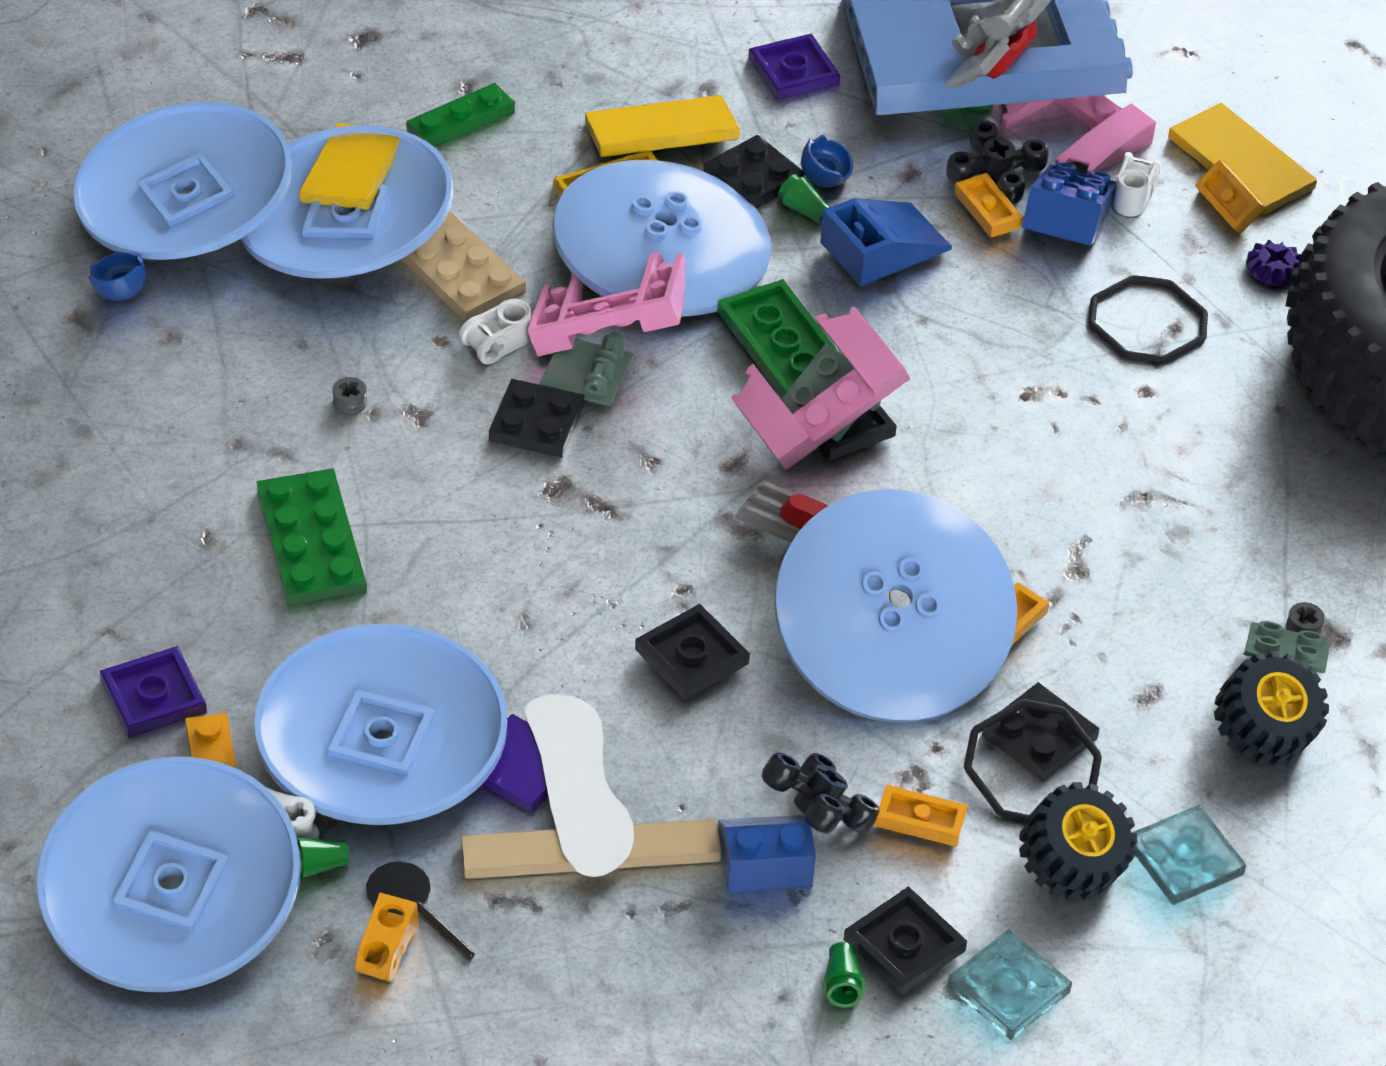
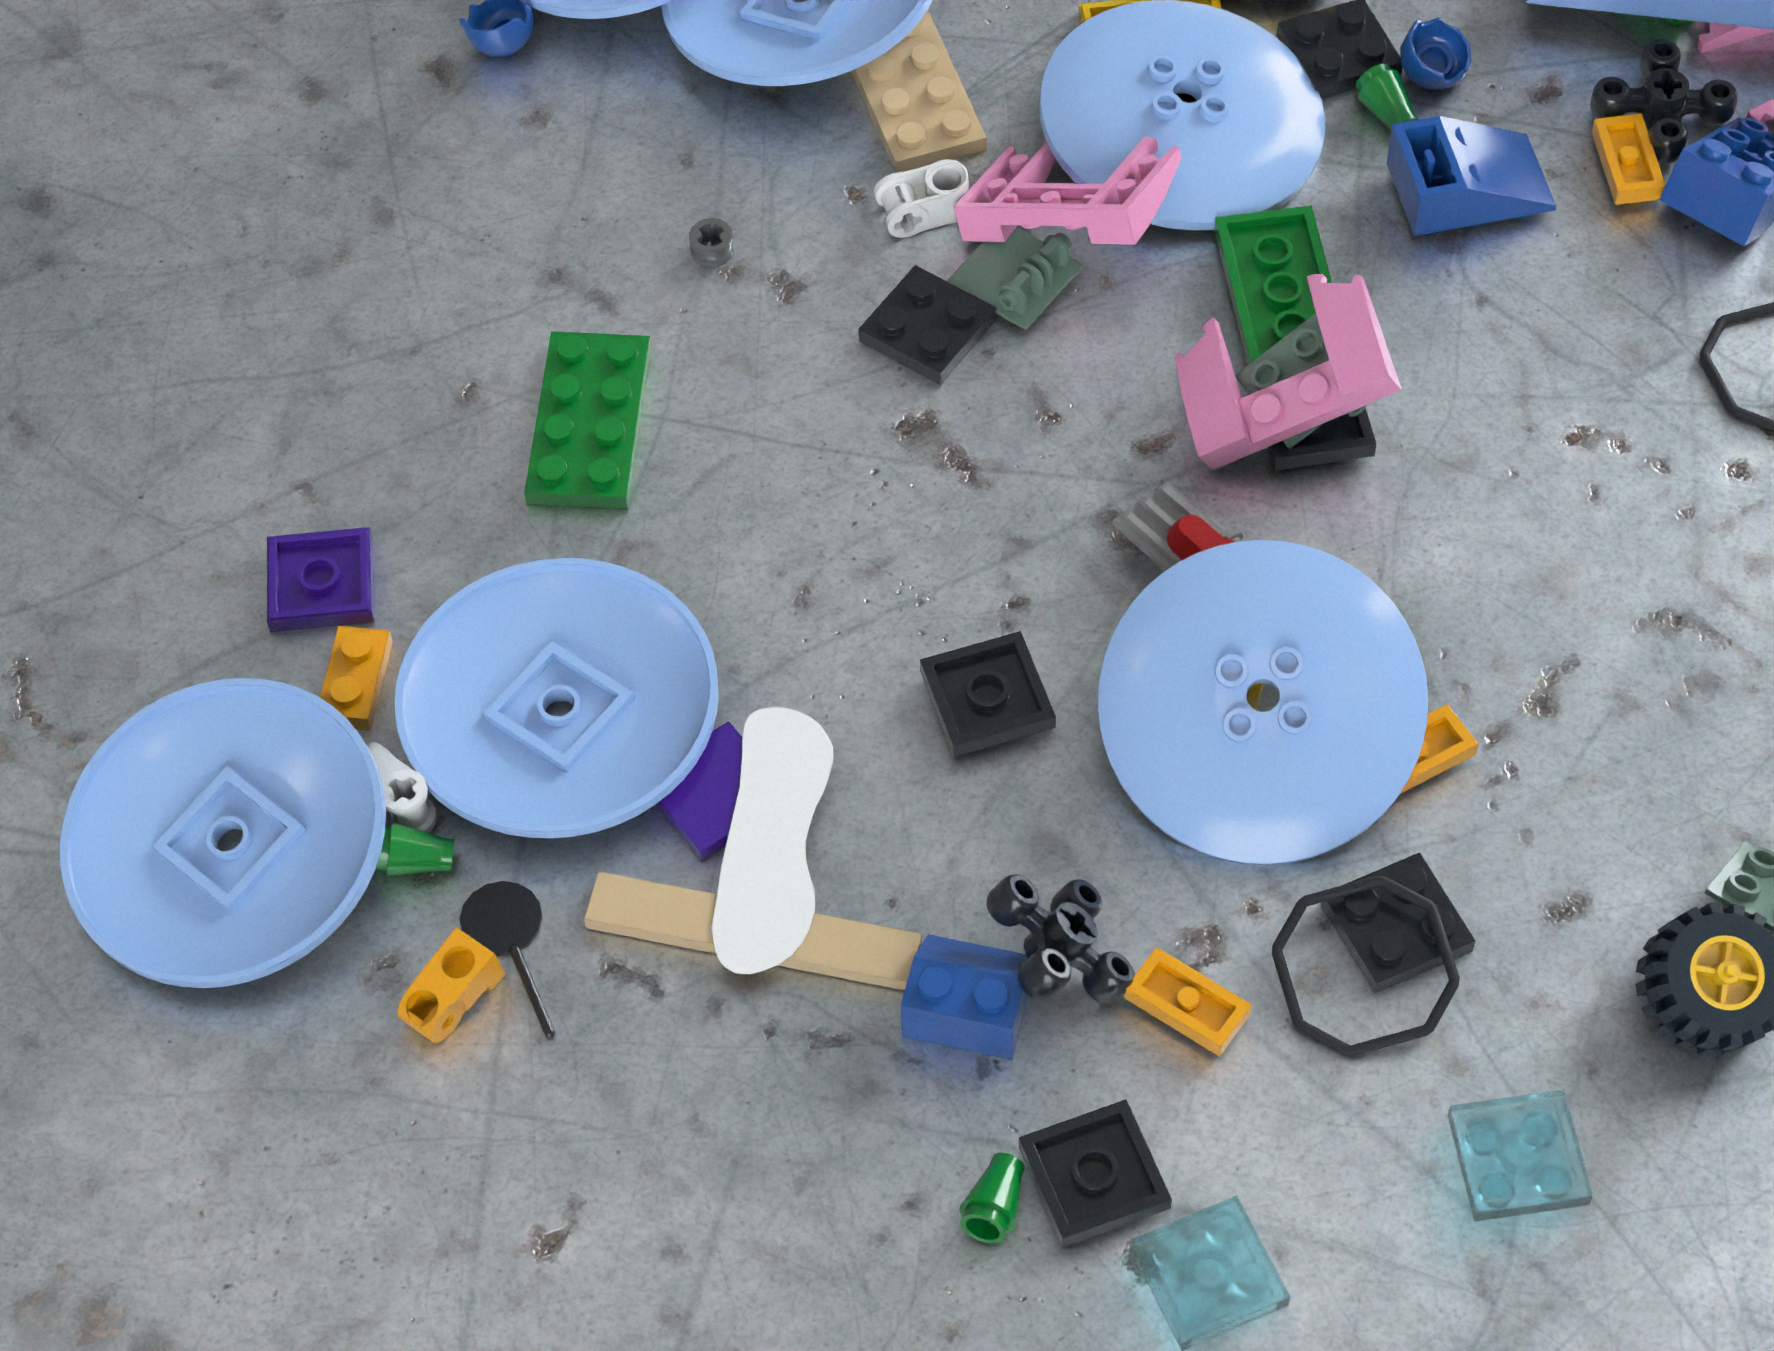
camera: 25 degrees right, 10 degrees up
black wheel [1019,782,1137,901] -> none

